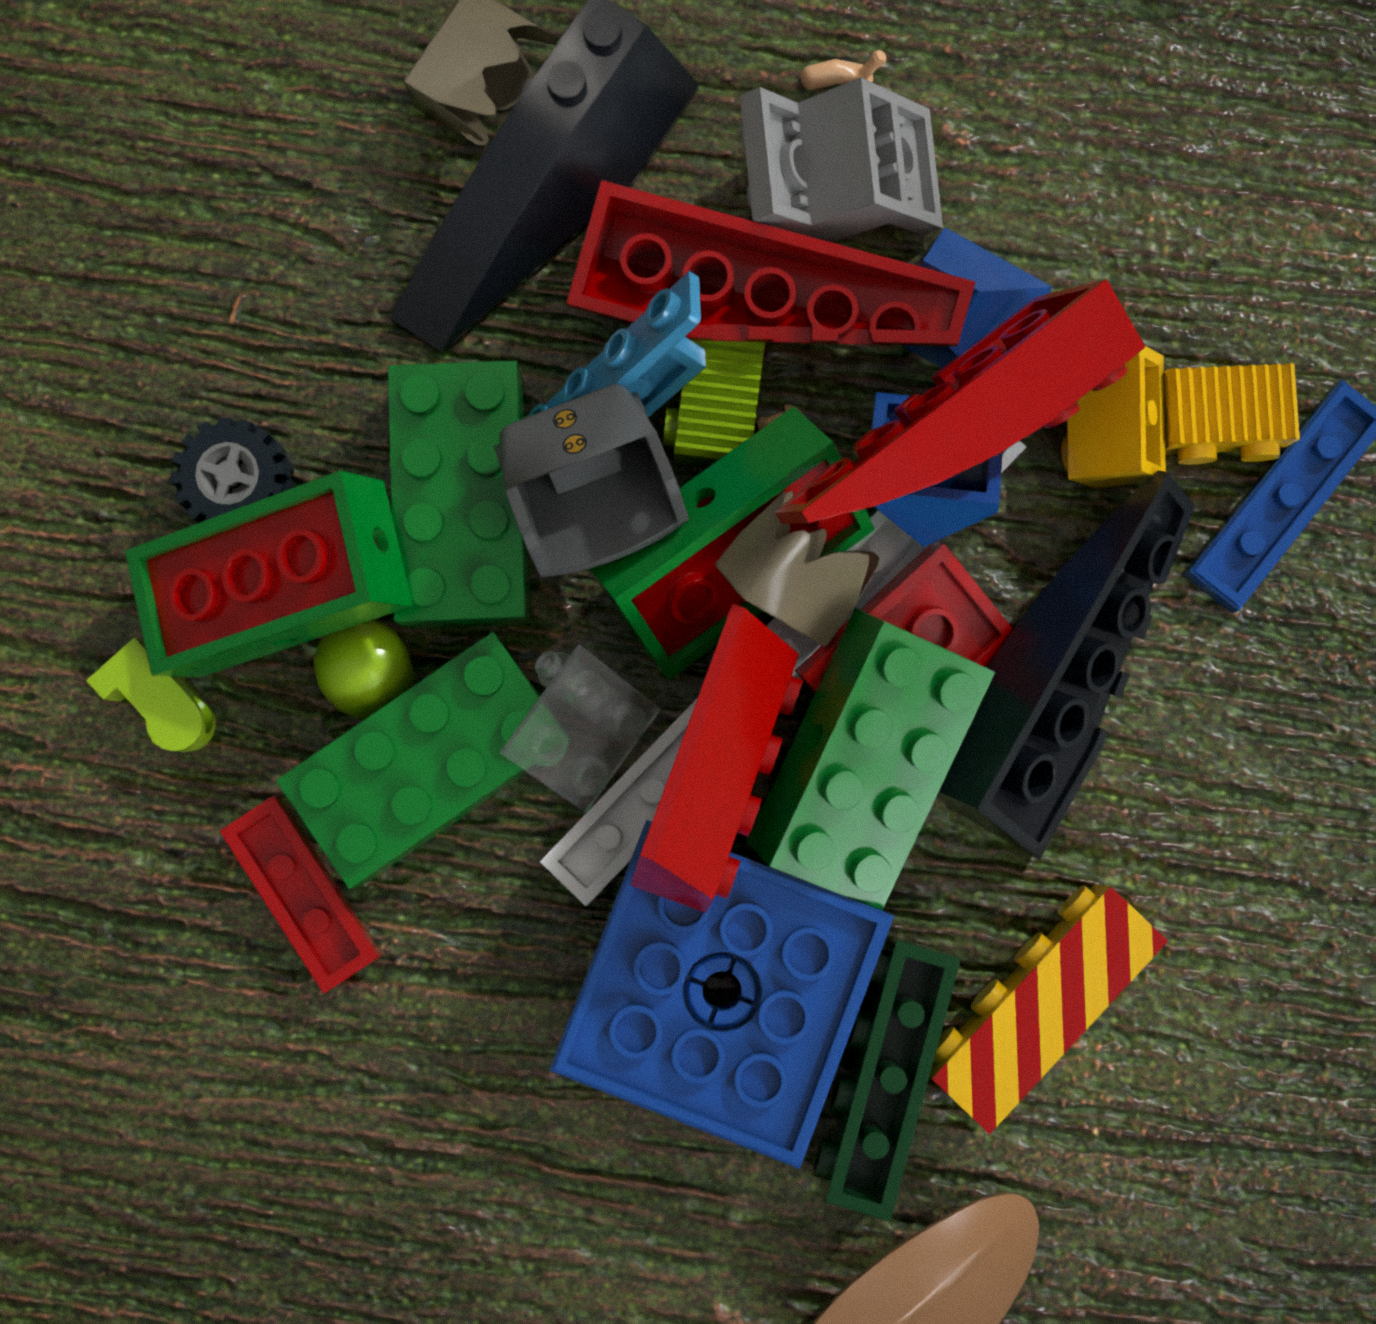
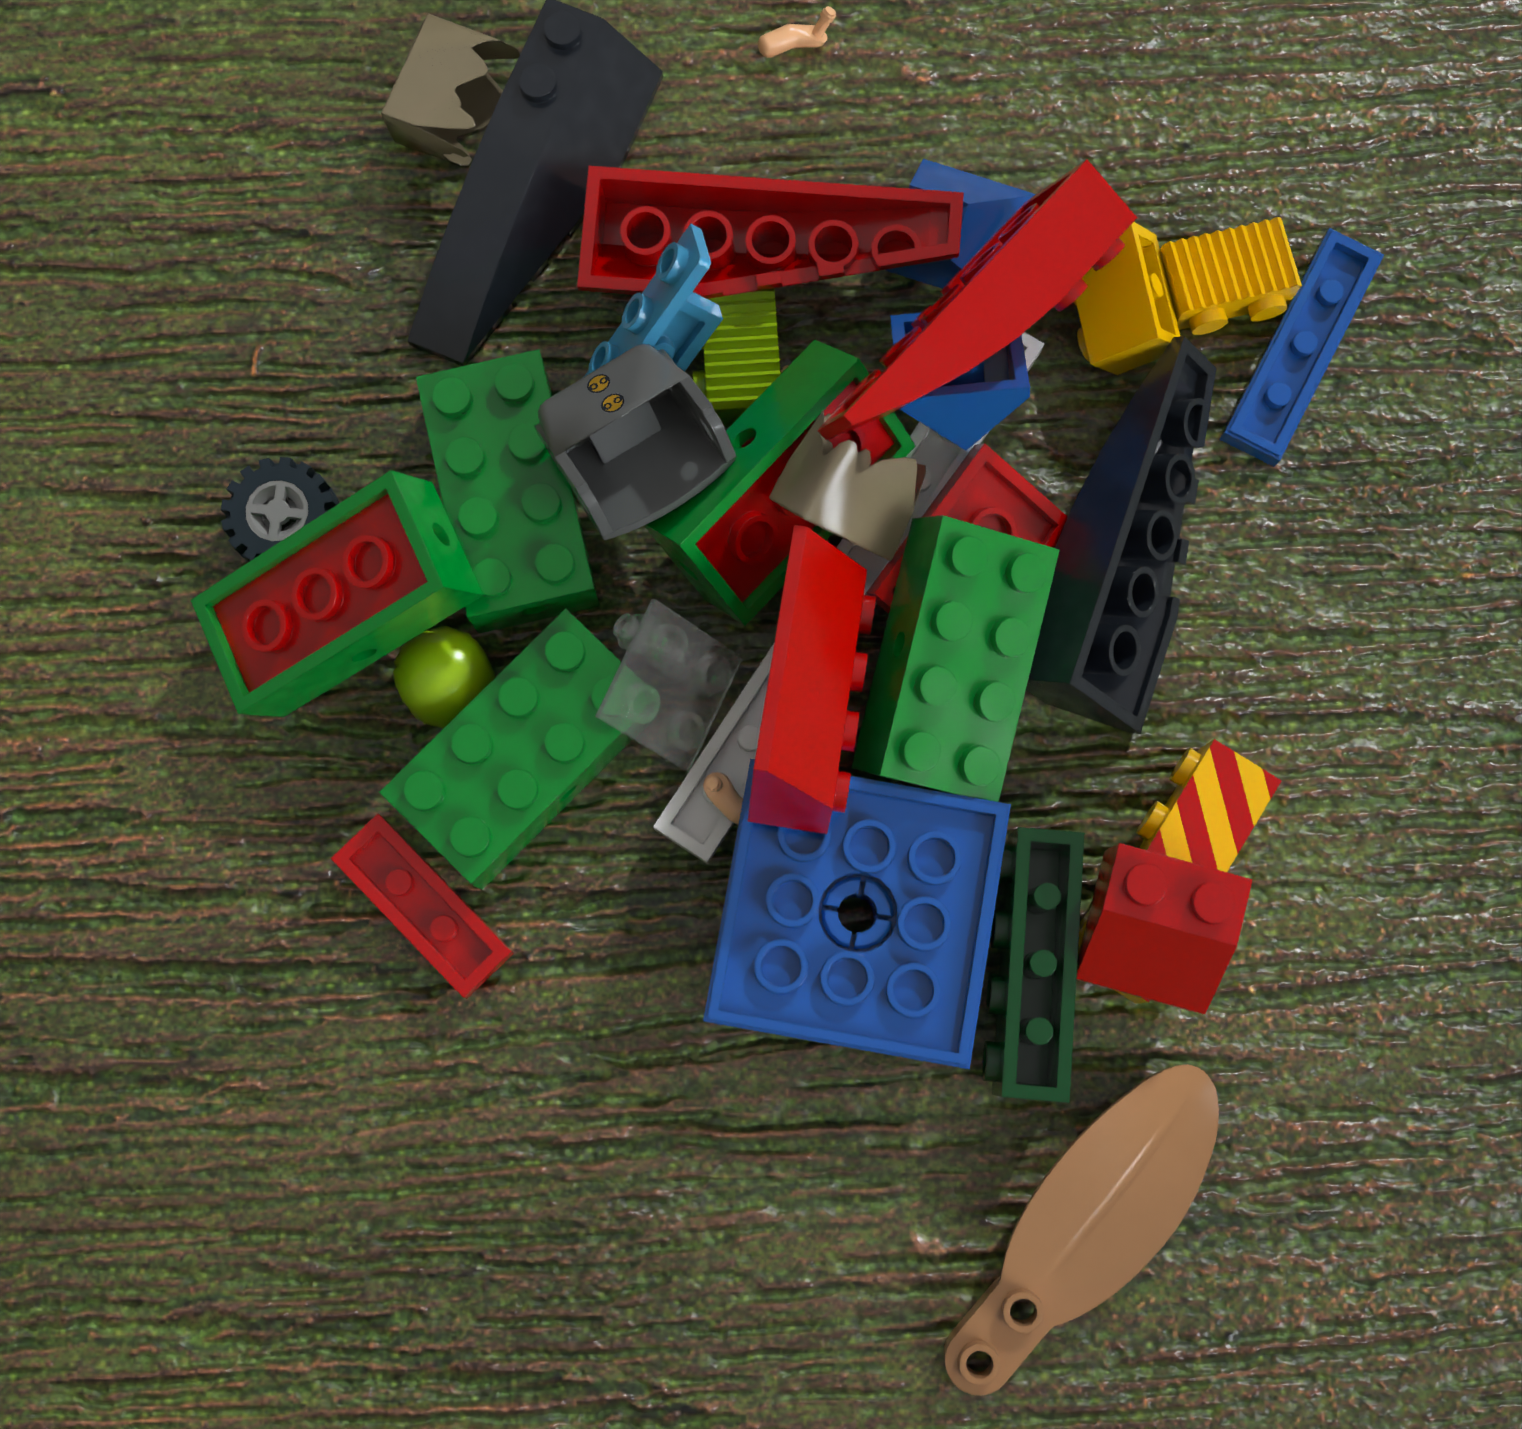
camera: 10 degrees left, 5 degrees down
lime leg [86,637,216,752] -> none
light grey bracket [739,77,943,242] -> none
none -> light nougat piece [703,772,743,825]
none -> red slope [1076,843,1253,1015]

